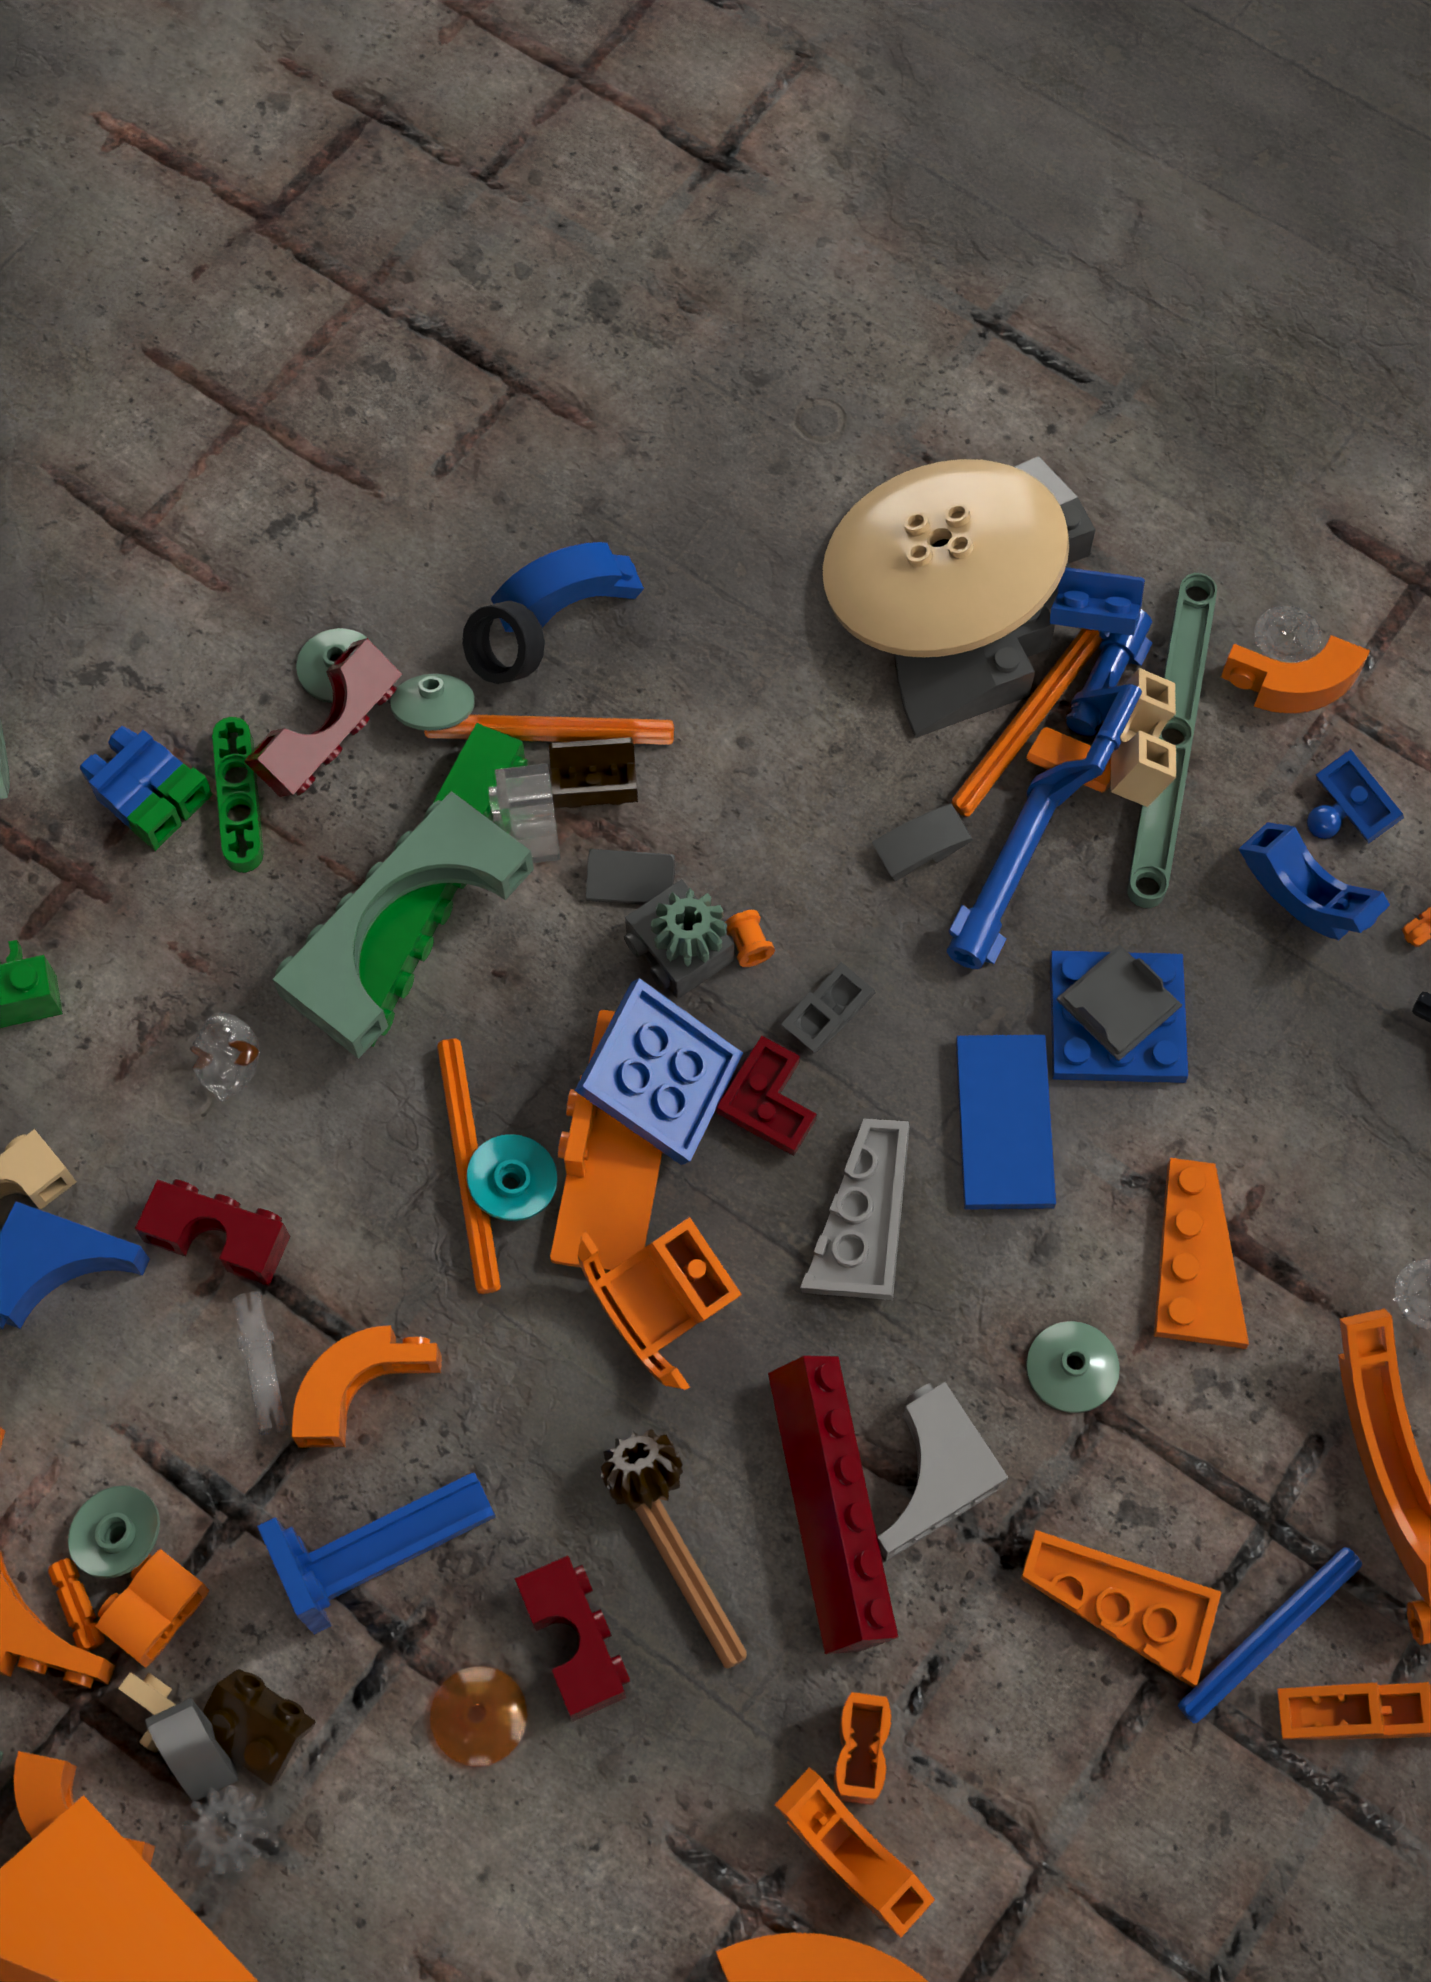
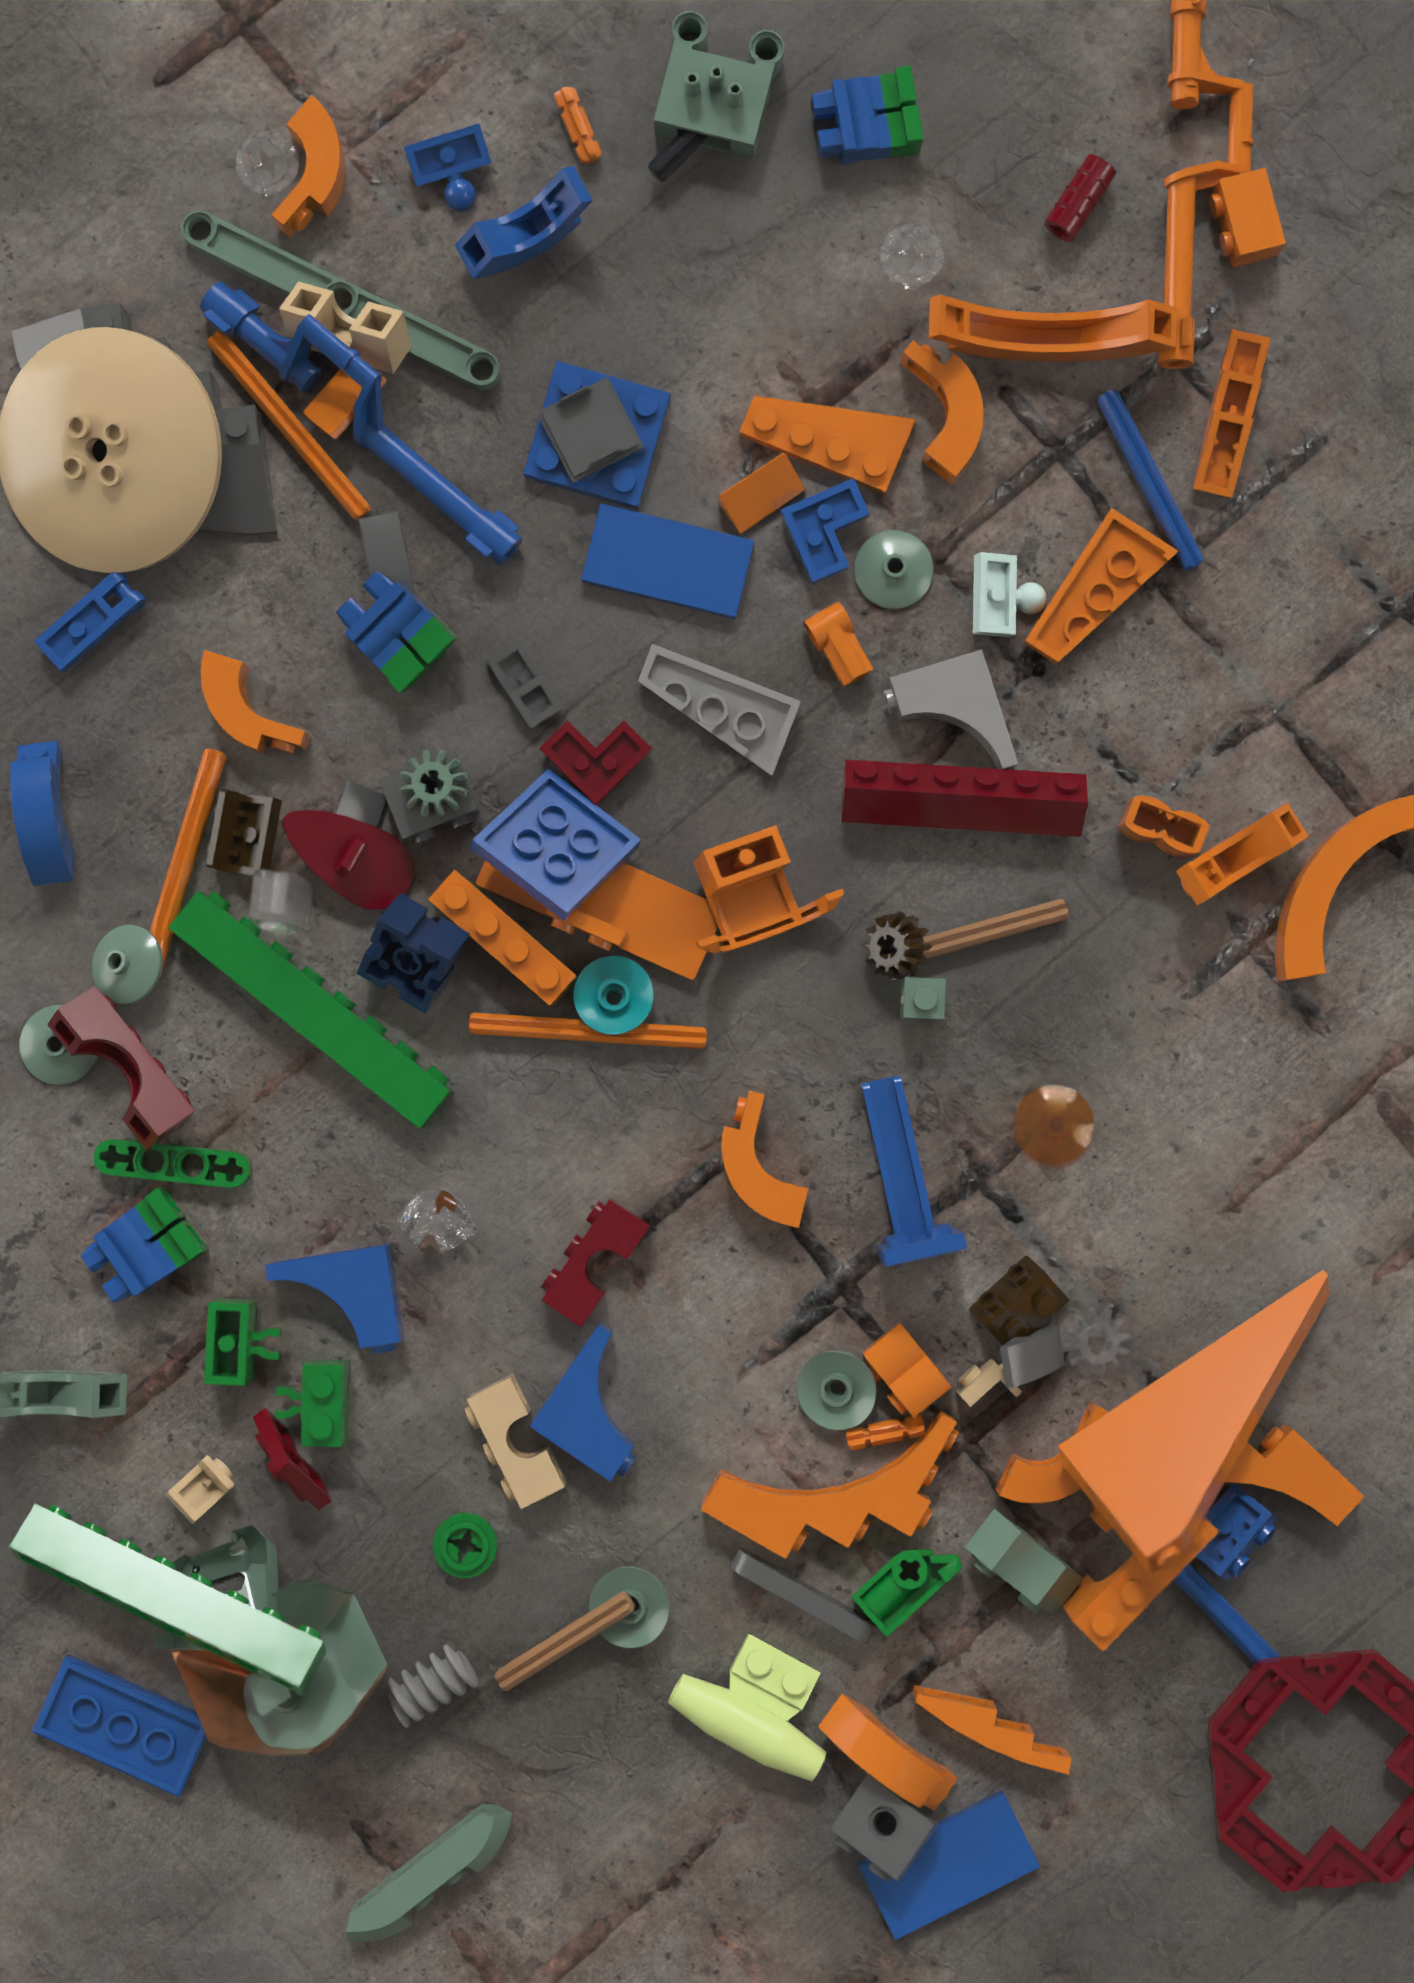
camera: 75 degrees left, 20 degrees up
clear pin [232,1292,289,1435] -> none
sand green arch [272,791,534,1059] -> none
black tyre [462,601,545,684] -> none
dark red arch [515,1555,631,1722] -> none
orange bush [725,910,775,967] -> none
blue bracket [1049,567,1145,636] -> none
none -> blue plate [34,572,147,673]
none -> orange arch [201,650,311,755]
none -> green brick [204,1298,282,1386]
none -> blue arch [265,1244,405,1354]
none -> dark red shield [282,810,413,910]
none -> blue hips [336,571,459,693]
none -> dark blue brick [356,893,470,1014]
none -> orange brick [428,869,578,1008]
none -> orange slope [718,453,806,535]
none -> blue plate [780,478,870,585]
none -> orange piece [803,601,874,688]
none -> orange arch [900,340,984,486]
none -> sand green brick [900,977,946,1021]
none -> light aqua plate [973,552,1047,637]

